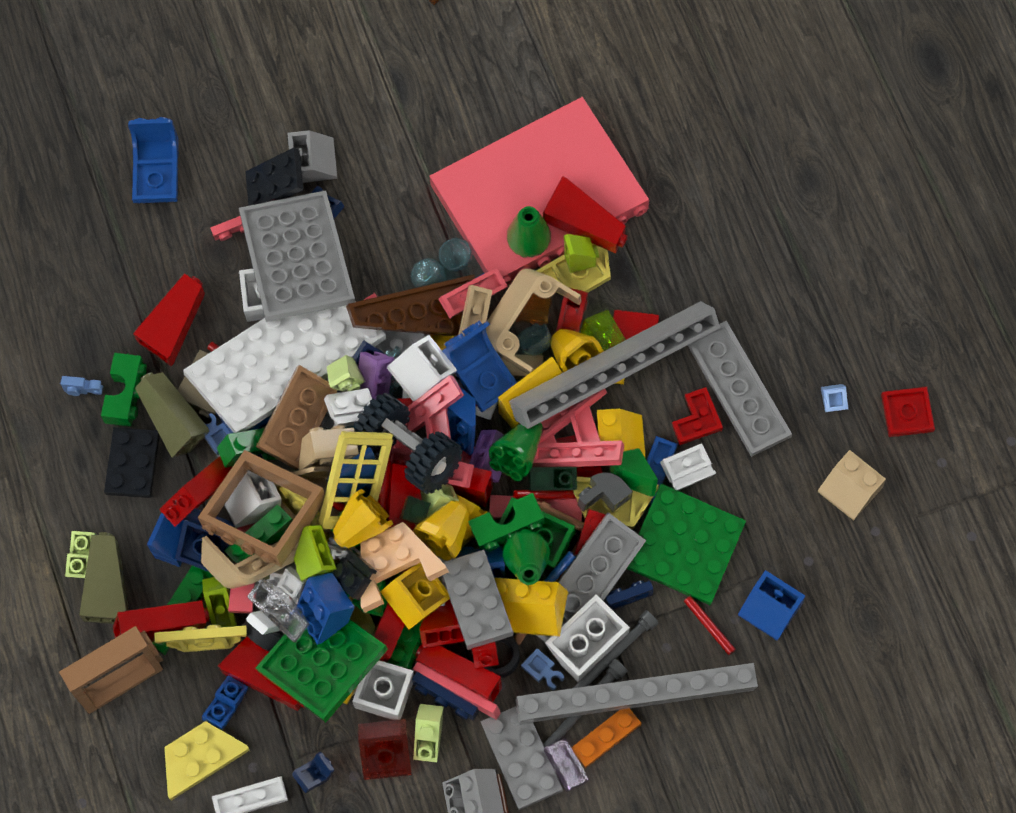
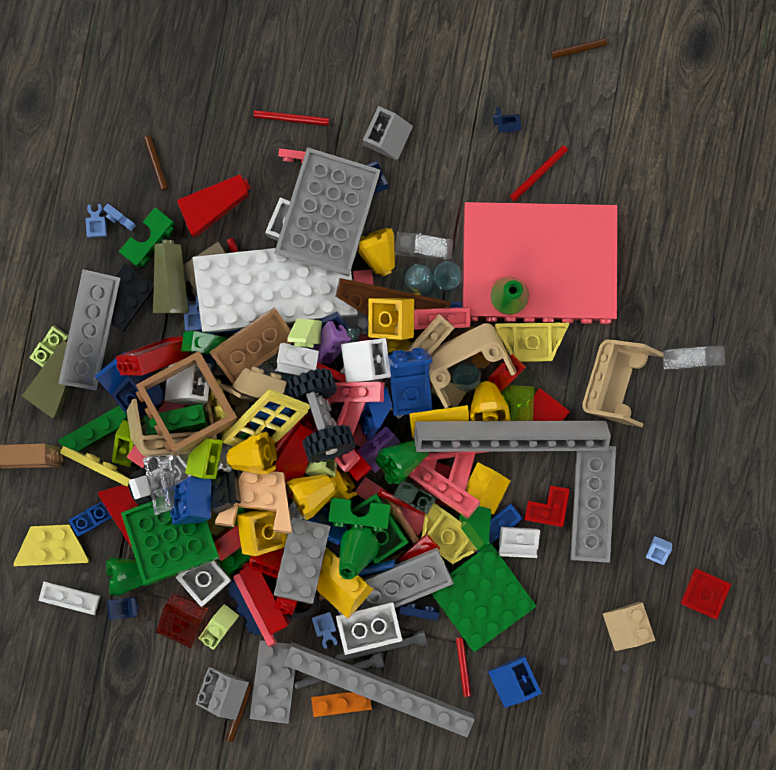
camera: 25 degrees right, 15 degrees up
red slope [113,601,209,642] -> none
blue bracket [128,117,178,203] -> none
black plate [245,148,304,206] -> none
white tile [277,566,306,600] -> none
clear green plate [400,496,431,524] -> none
red slope [543,176,628,254] -> none
clear purple plate [543,738,589,792] -> none
lime slope [564,234,599,273] -> none
dark grey brick [577,473,633,512] -> none
none -> light grey plate [59,270,120,390]
none -> medium blue plate [86,204,107,238]
none -> green cone [105,557,143,596]
none -> reddish brown bar [144,135,168,191]
none -> red bar [254,110,329,126]
none -> yellow cone [357,228,395,276]
none -> yellow slope [368,298,414,340]
none -> clear slope [395,232,453,260]
none -> dark blue bracket [493,107,521,133]
none -> red bar [509,145,568,202]
none -> tan windscreen [582,339,664,427]
none -> clear slope [662,346,725,370]

